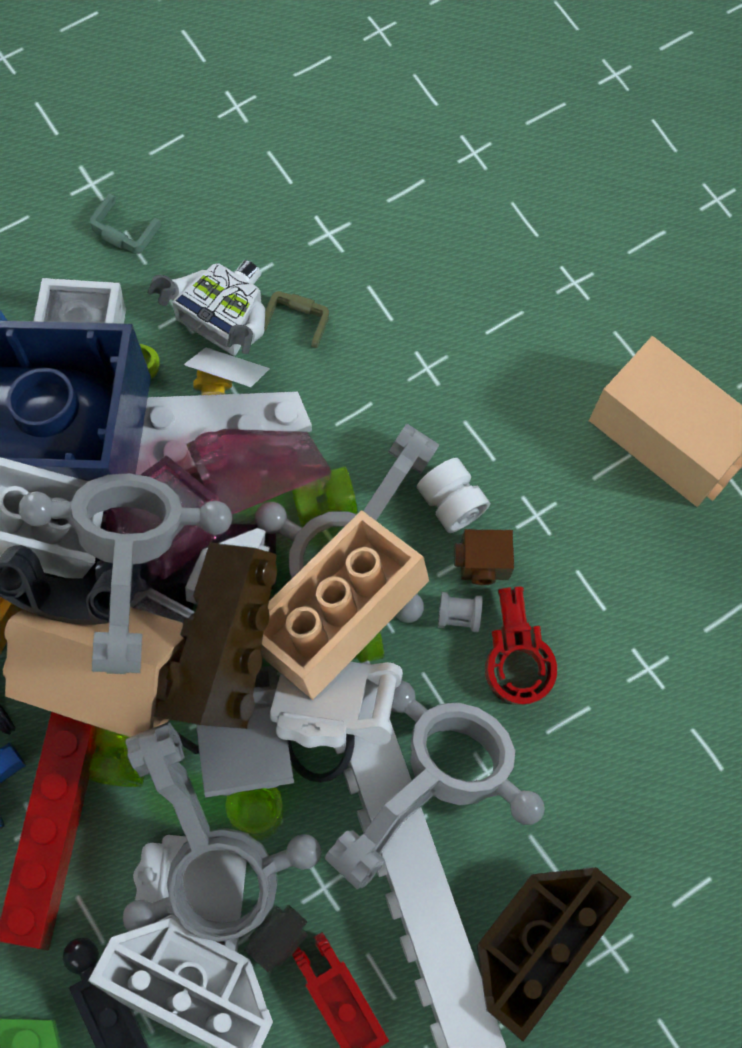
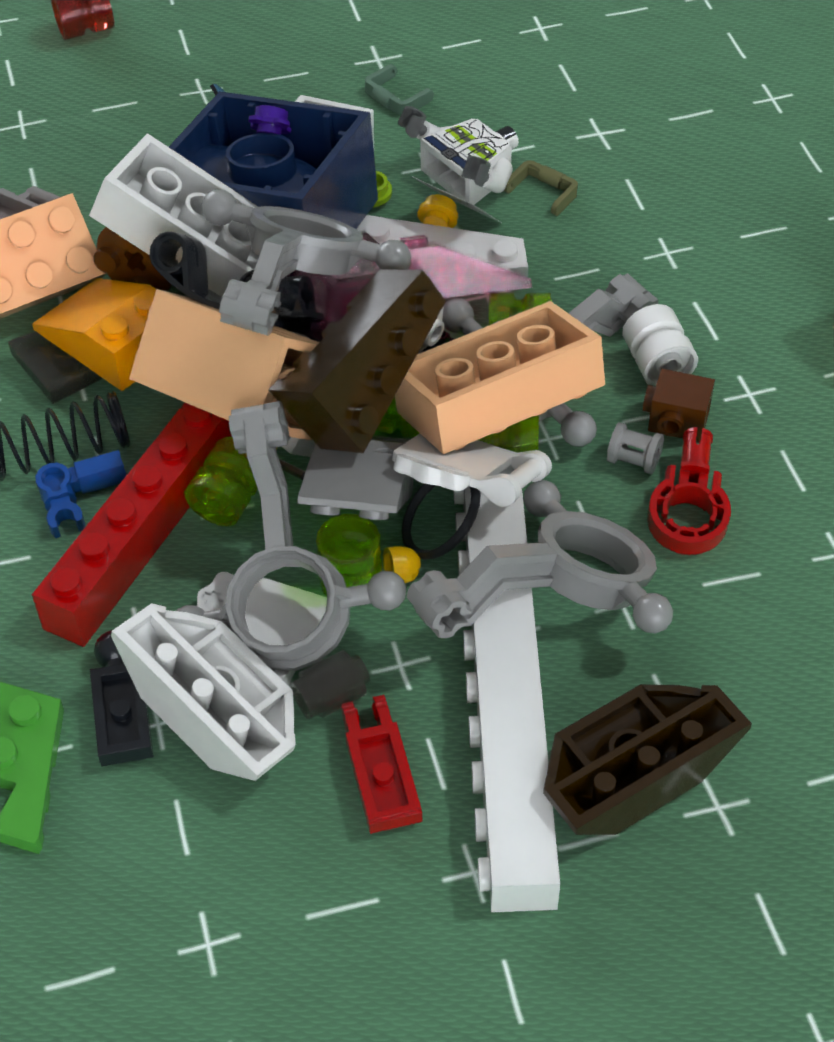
camera: 25 degrees right, 20 degrees down
none -> dark purple plate [248,105,292,135]
none -> yellow hinge [383,546,421,584]

